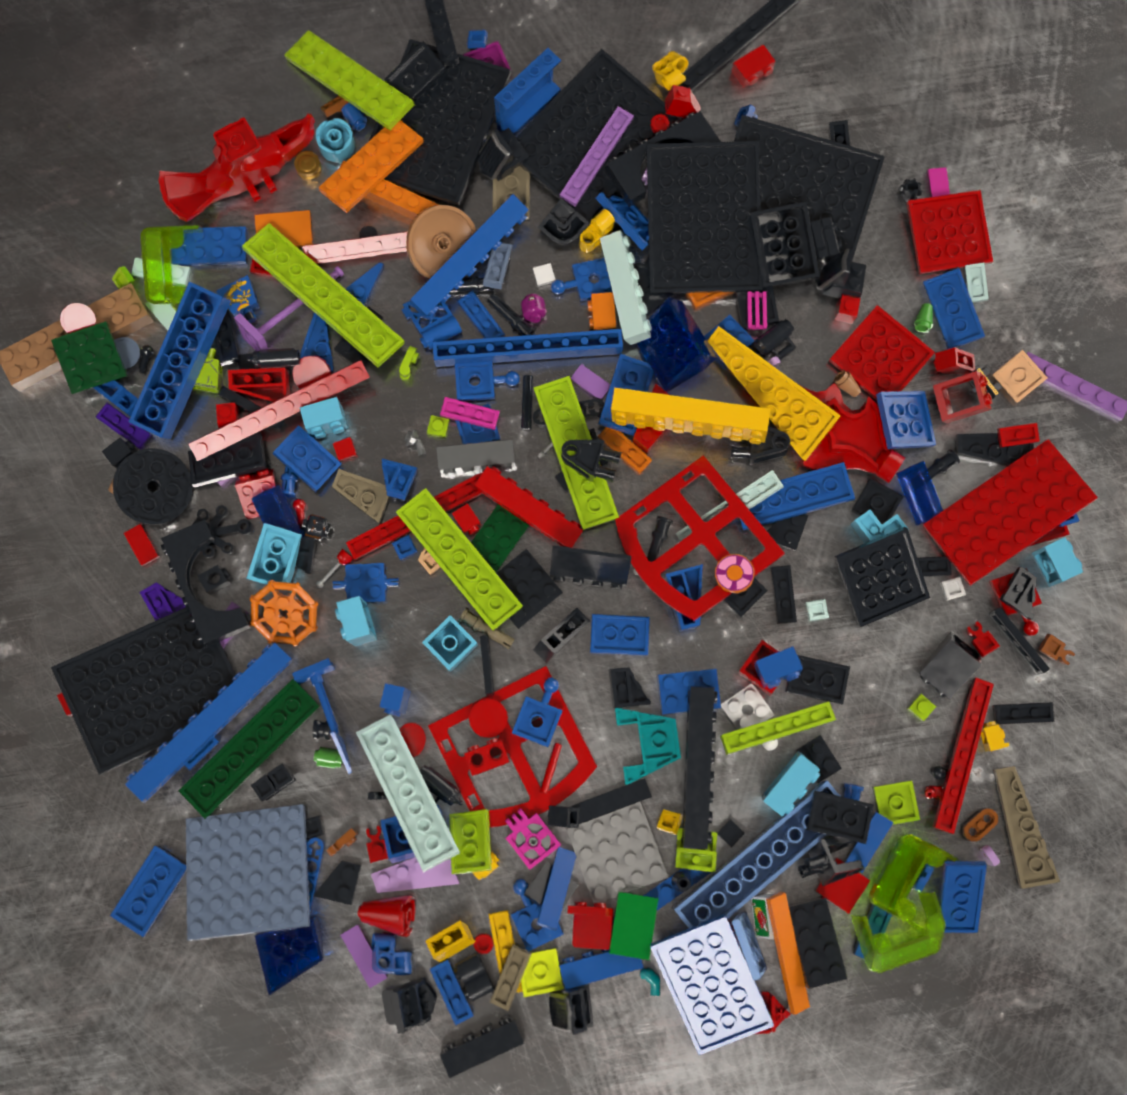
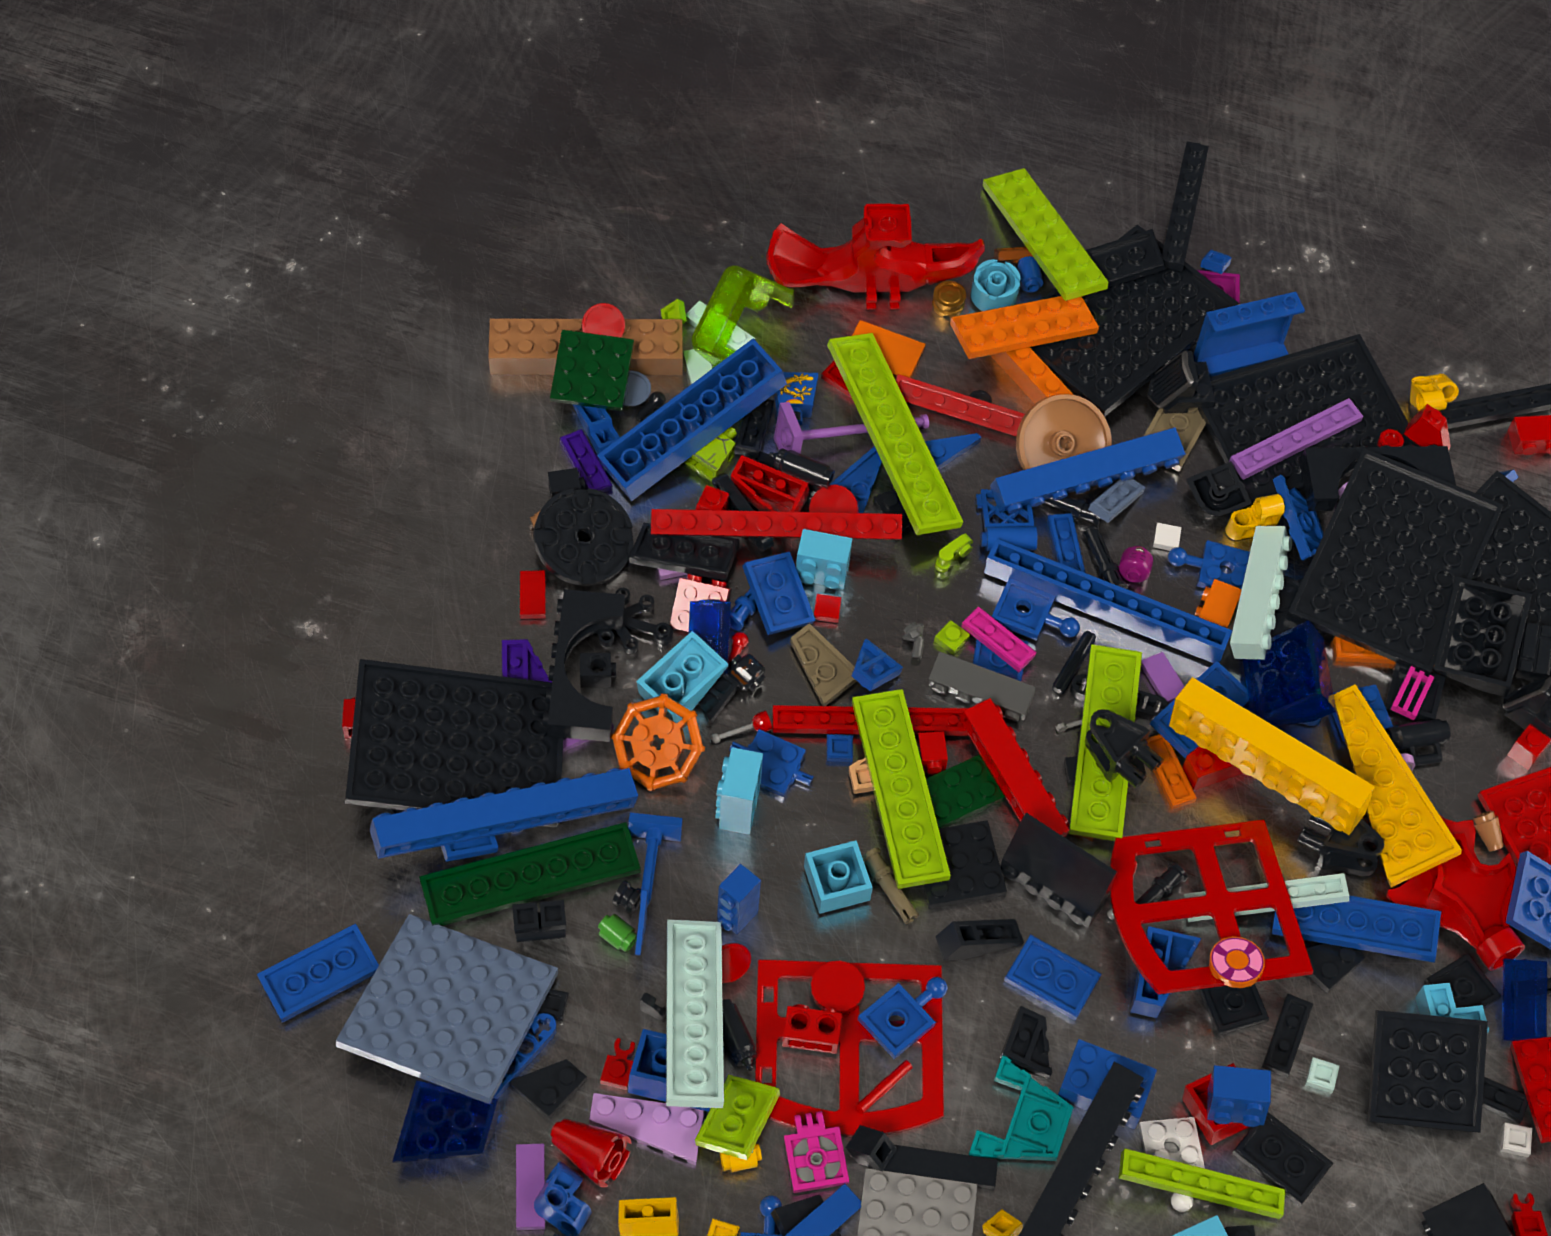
camera: 25 degrees right, 20 degrees down
blue plate [171,226,247,266] -> none
dark orange plate [326,828,359,856] -> none
black tile [480,635,495,697] -> none

